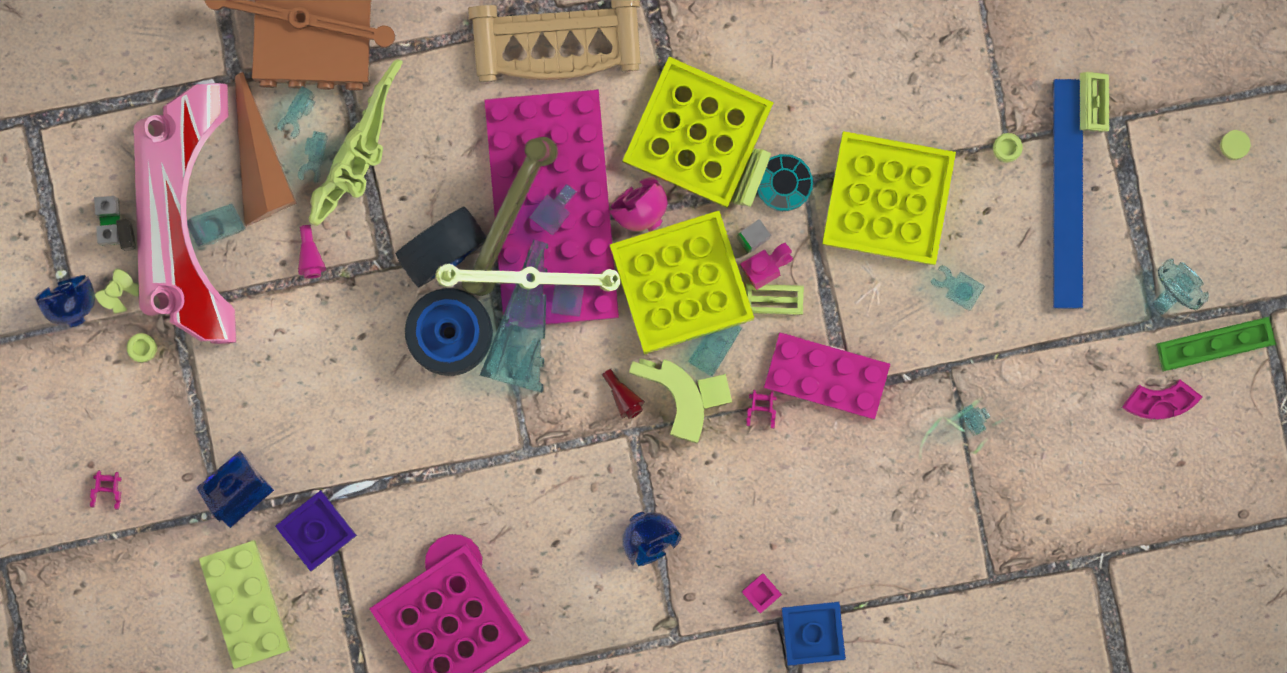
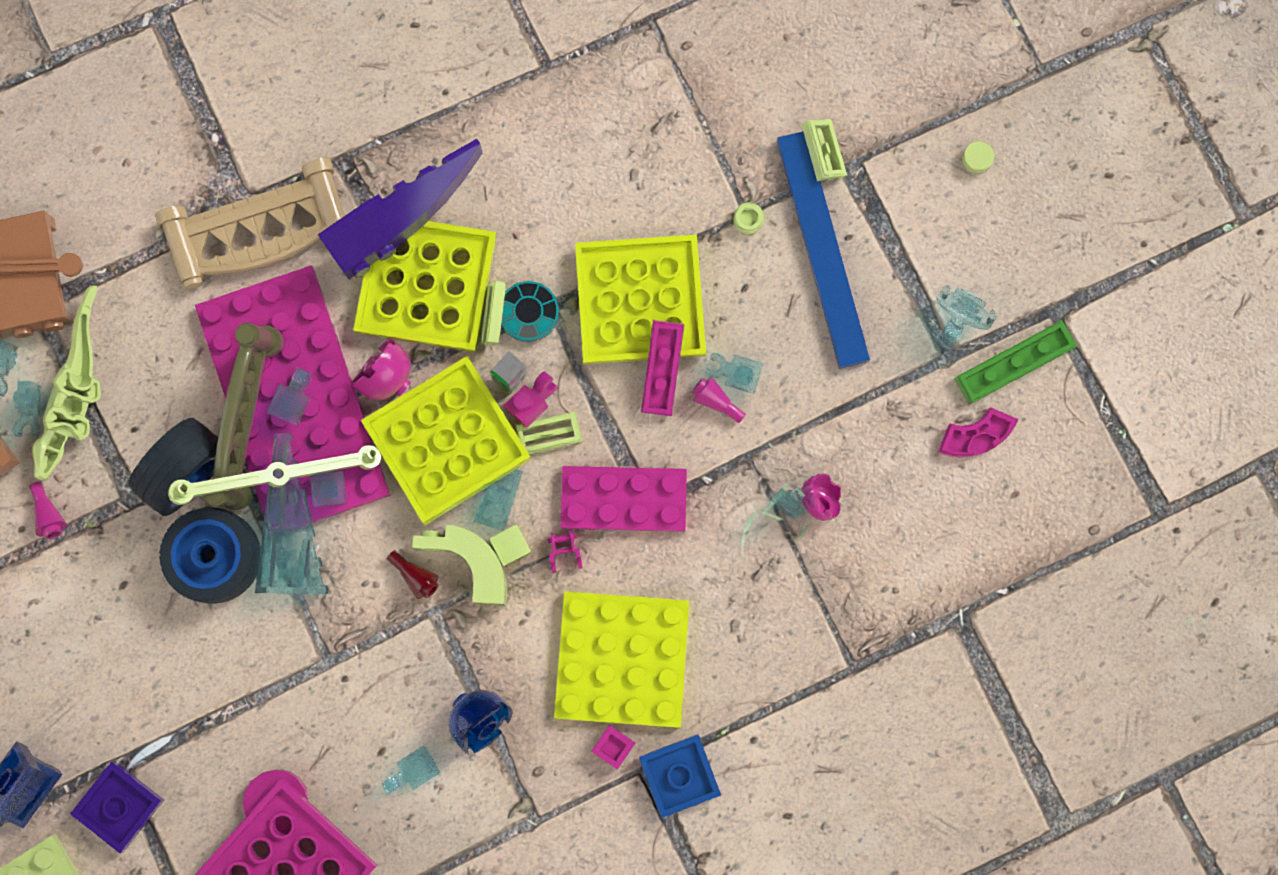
camera: 15 degrees left, 5 degrees down
none -> dark purple wedge [317,139,483,280]
none -> clear light blue plate [381,745,441,794]
none -> neon yellow plate [554,591,690,728]
none -> dark pink tile [641,320,684,416]
none -> dark pink cone [692,376,746,423]
none -> dark pink hair [800,473,841,521]

